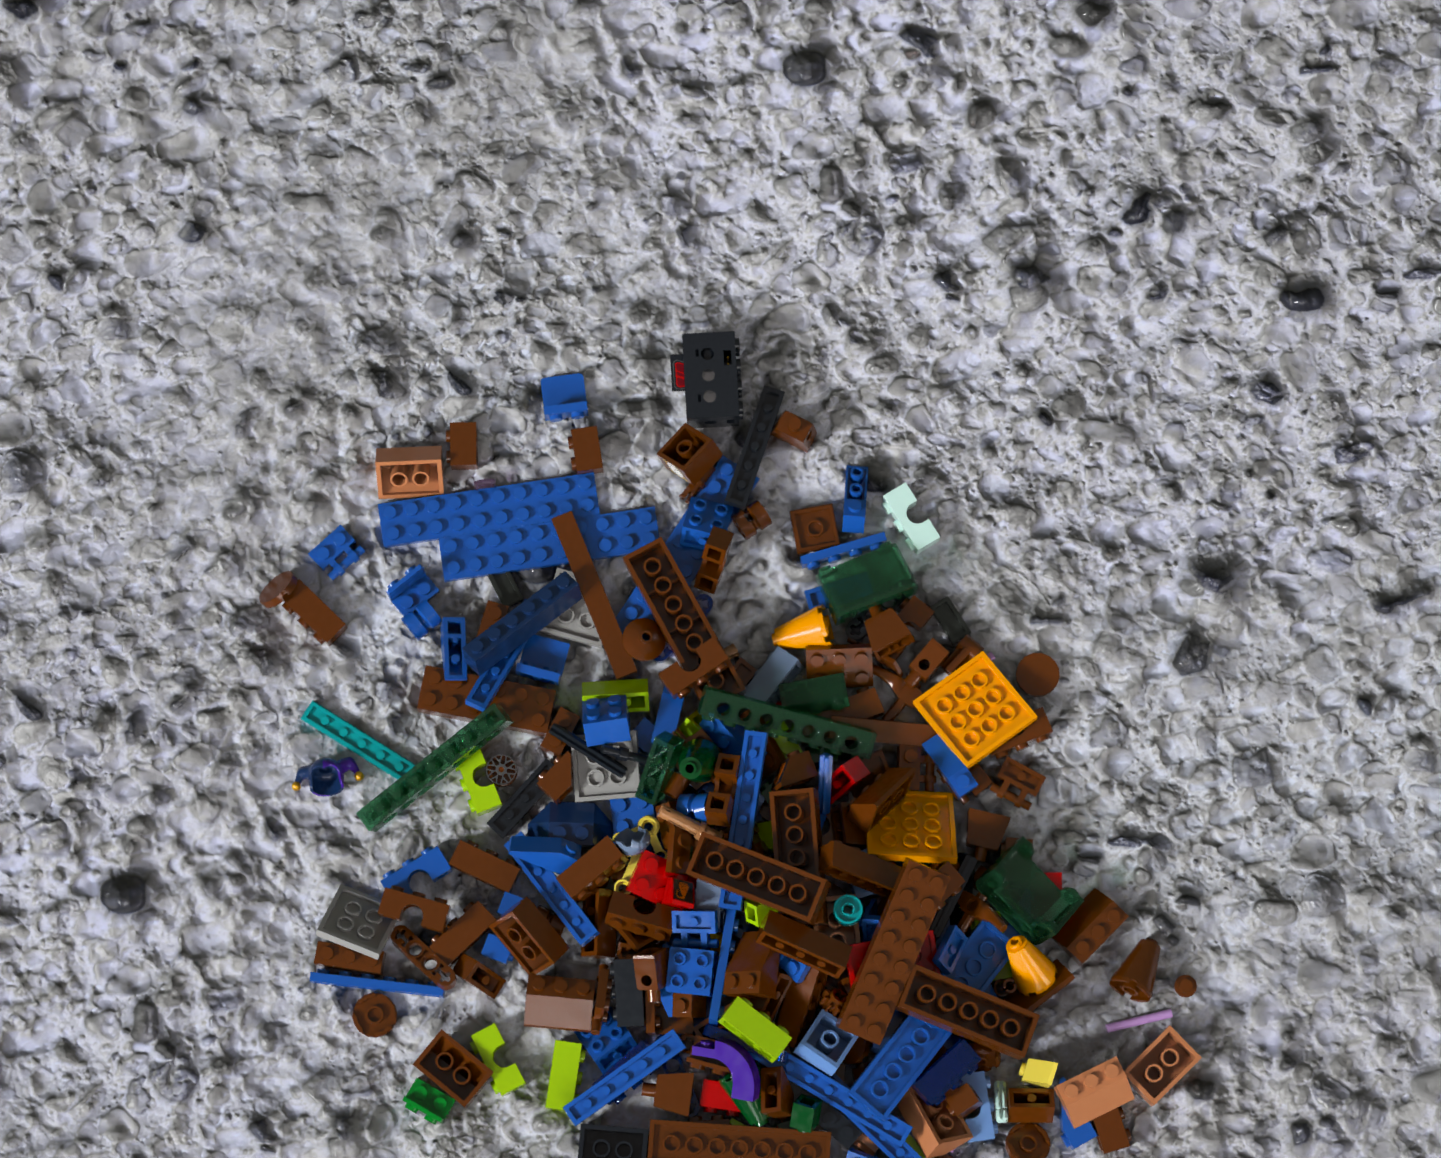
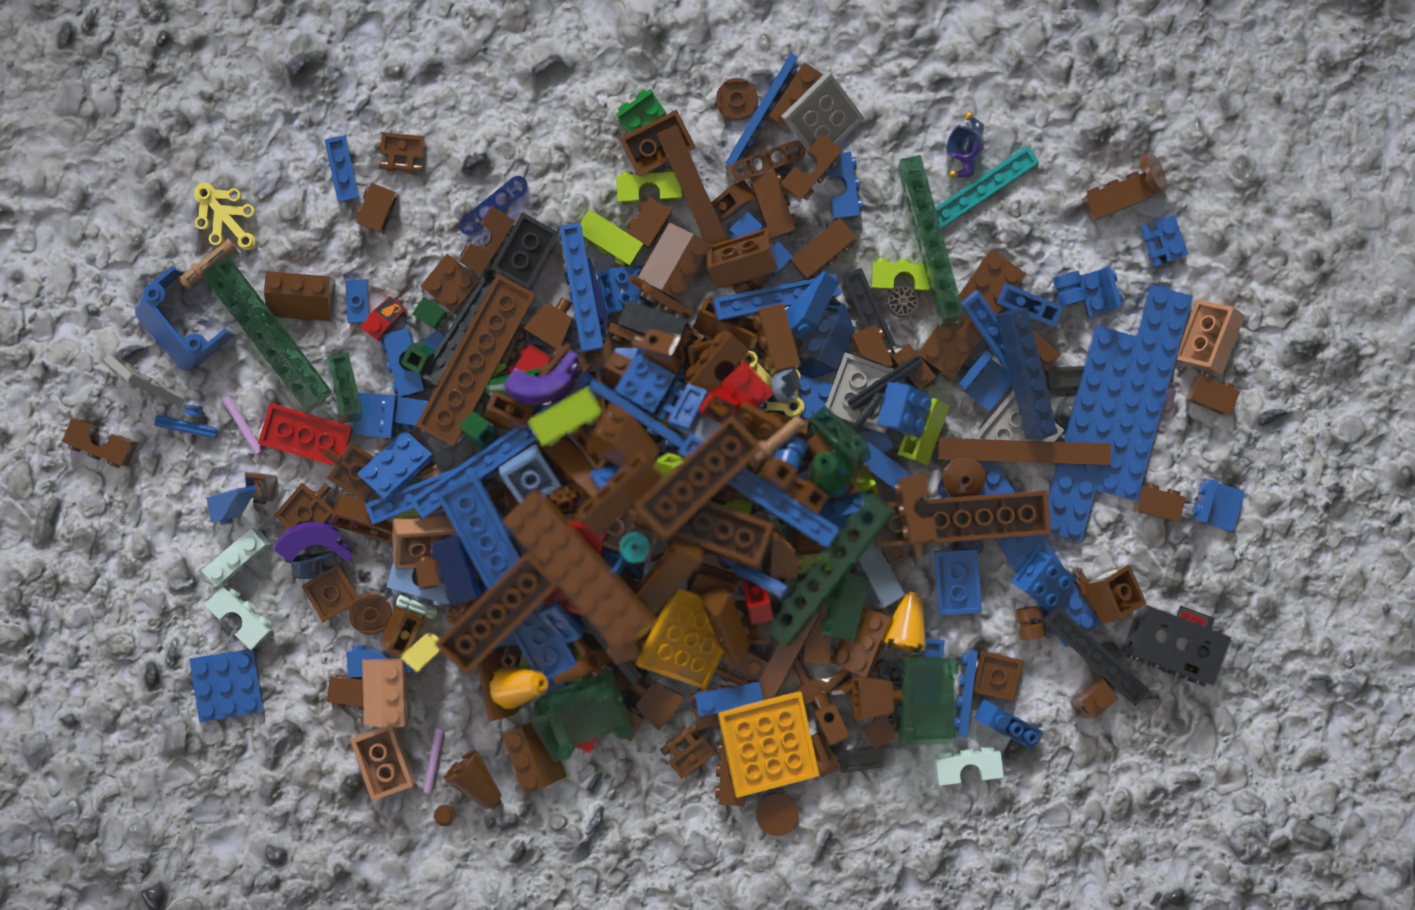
camera: 115 degrees right, 10 degrees up
reddish brown arch [694,526,734,594] -> none
none -> reddish brown brick [626,197,672,249]
none -> reddish brown tile [657,125,727,245]
none -> blue plate [934,548,982,616]

